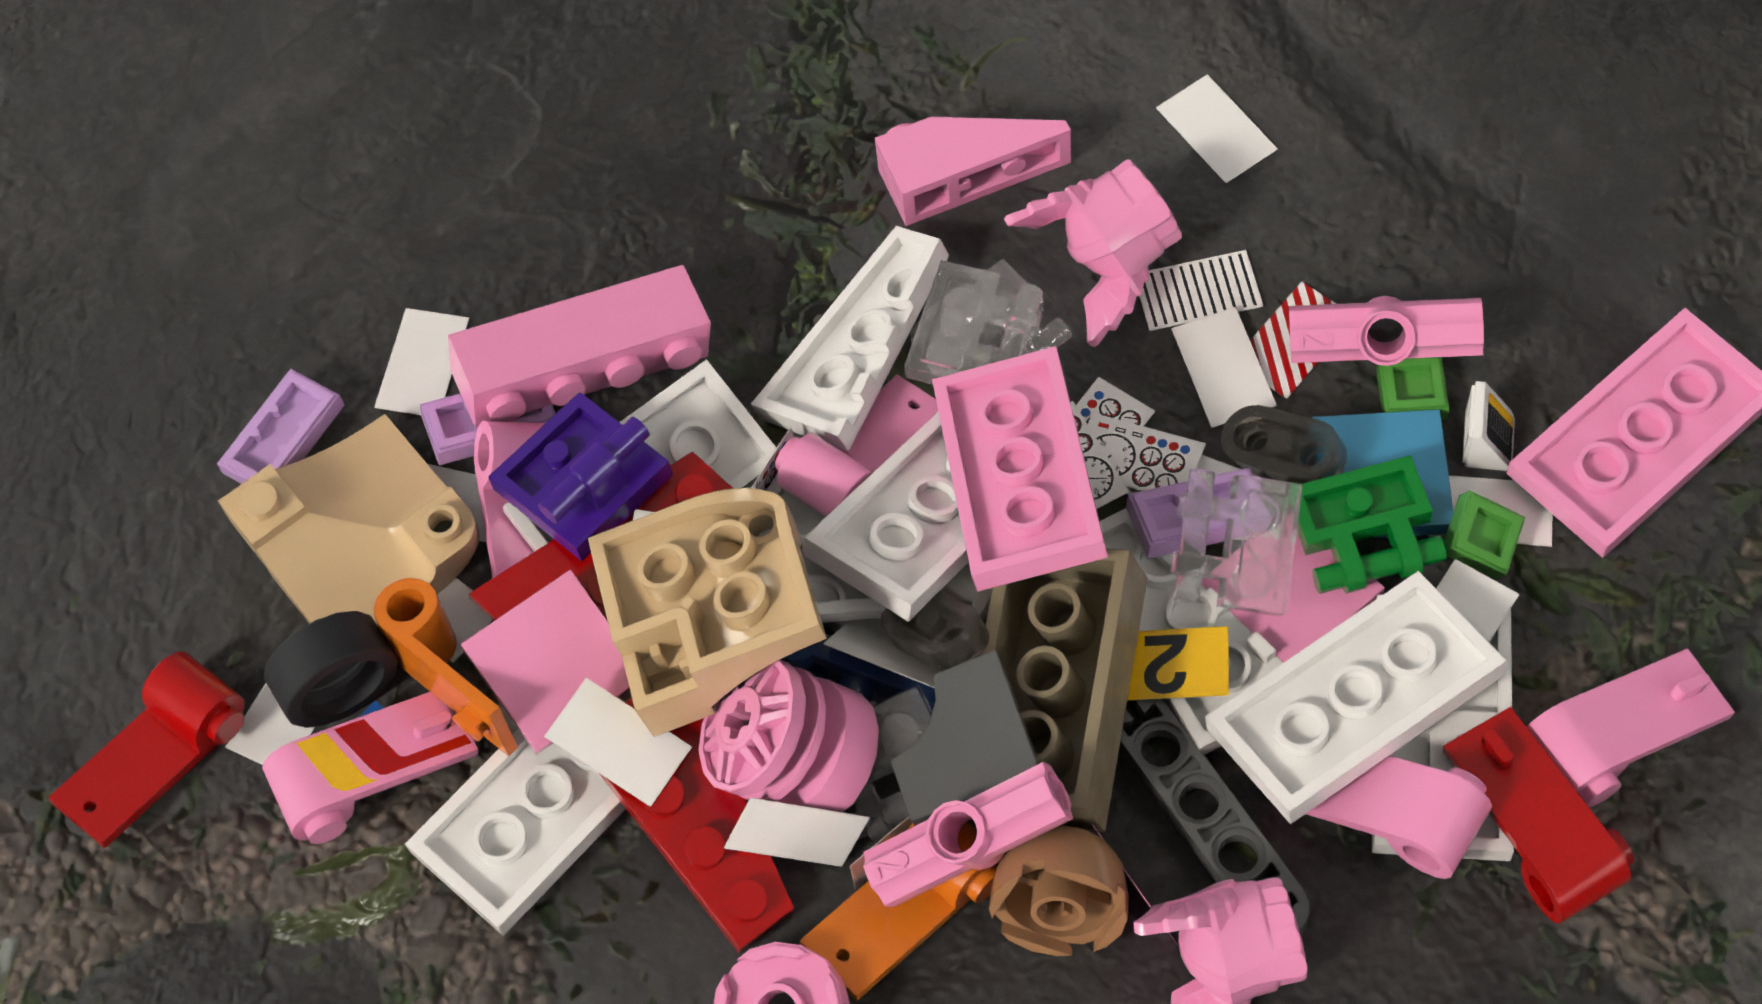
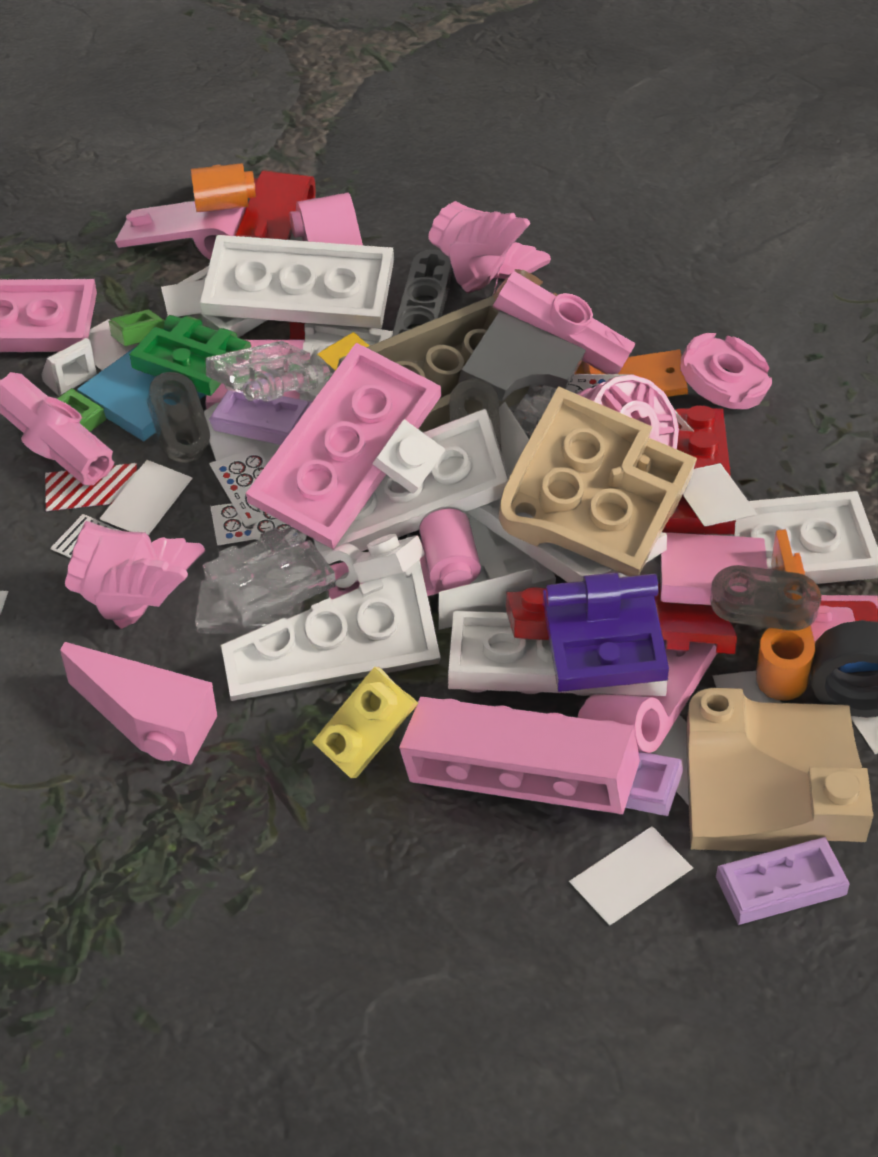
camera: 145 degrees left, 15 degrees down
none -> orange door [191,163,256,213]
none -> light yellow hips [312,667,419,779]
none -> white plate [325,534,425,588]
none -> white plate [372,419,445,494]
none -> clear smoke plate [710,565,821,631]

